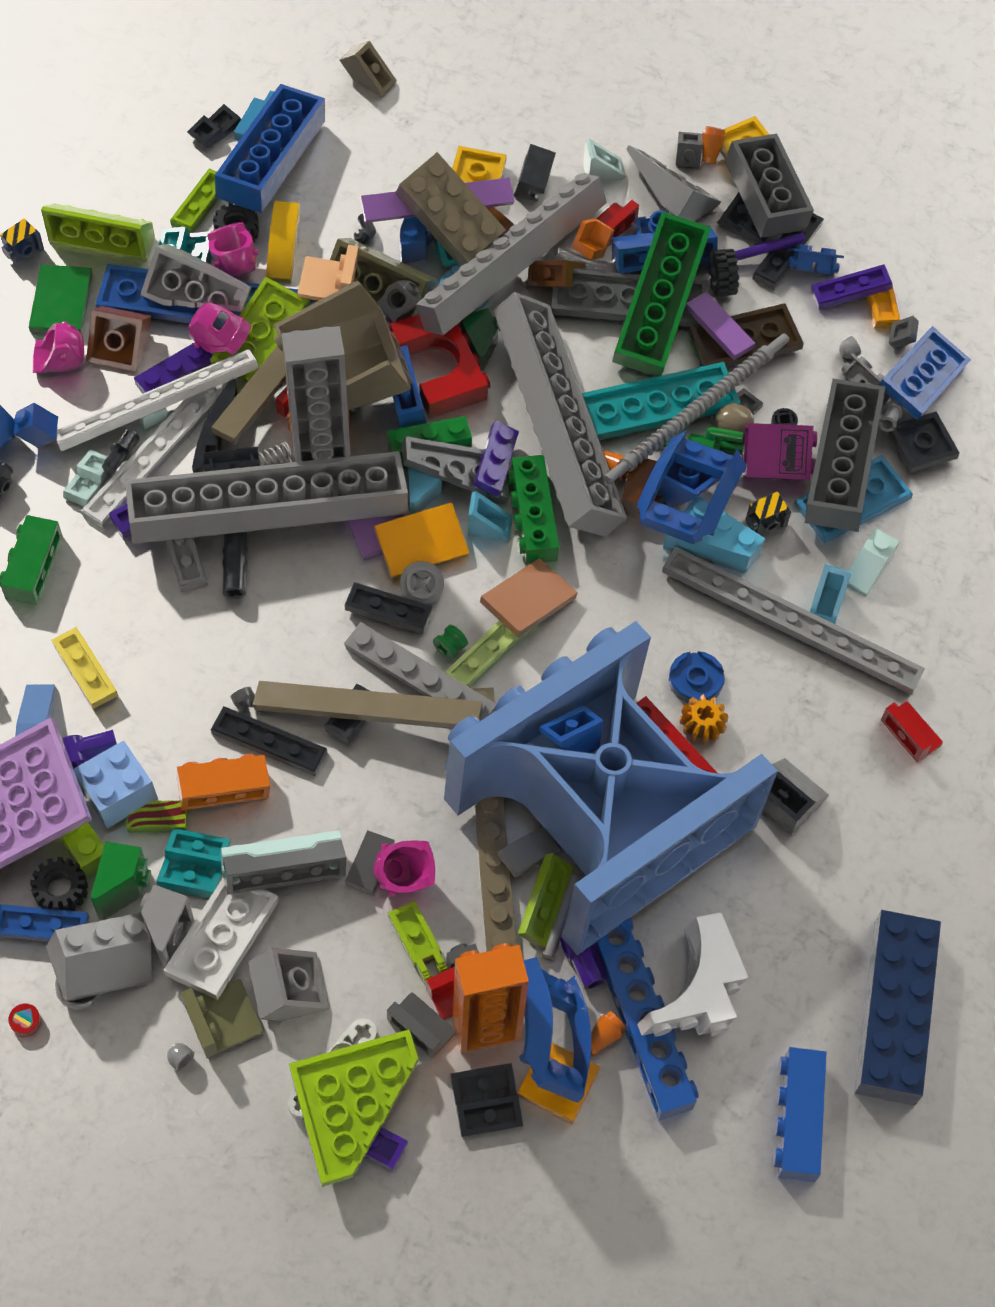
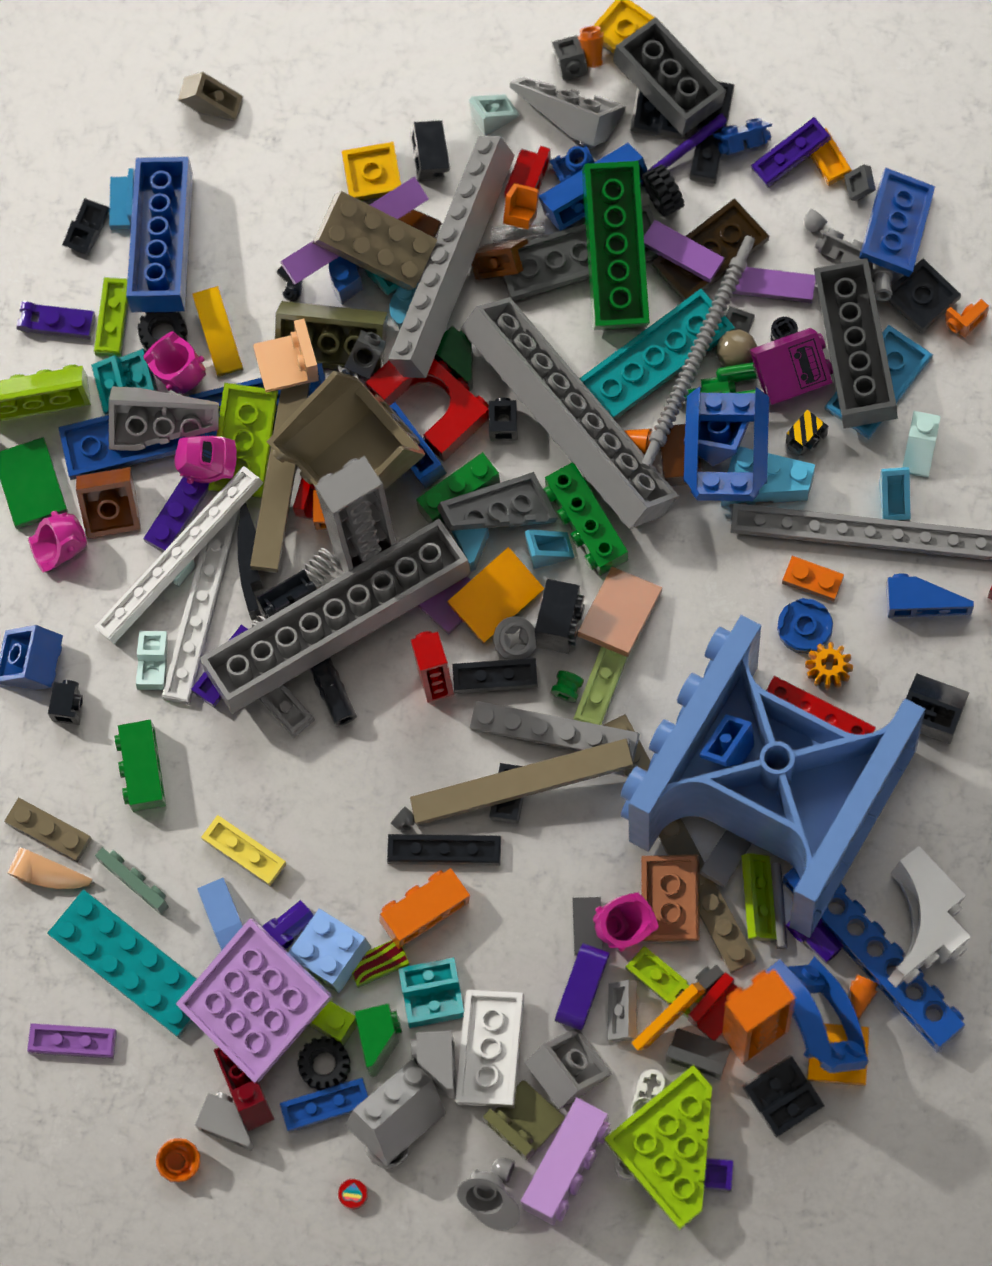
camera: 10 degrees left, 10 degrees up
blue brick [13,402,59,448] -> none
black axle [102,429,140,474] -> none
dark grey piece [221,831,346,895] -> none
plate [473,420,519,497] -> none
none -> dark purple plate [16,301,95,340]
none -> red brick [411,631,454,703]
none -> light grey piece [457,1170,520,1230]
none -> black brick [489,397,518,441]
none -> lavender brick [521,1098,611,1226]
none -> black brick [535,579,585,654]
none -> dark purple beam [555,943,610,1031]
none -> light grey plate [608,980,637,1042]
none -> light orange tile [631,982,706,1051]
none -> nougat tile [641,855,700,942]
none -> medium lavender tile [732,267,815,303]
none -> orange plate [782,556,844,602]
none -> blue slope [886,573,974,618]
none -> orange bracket [945,299,989,338]

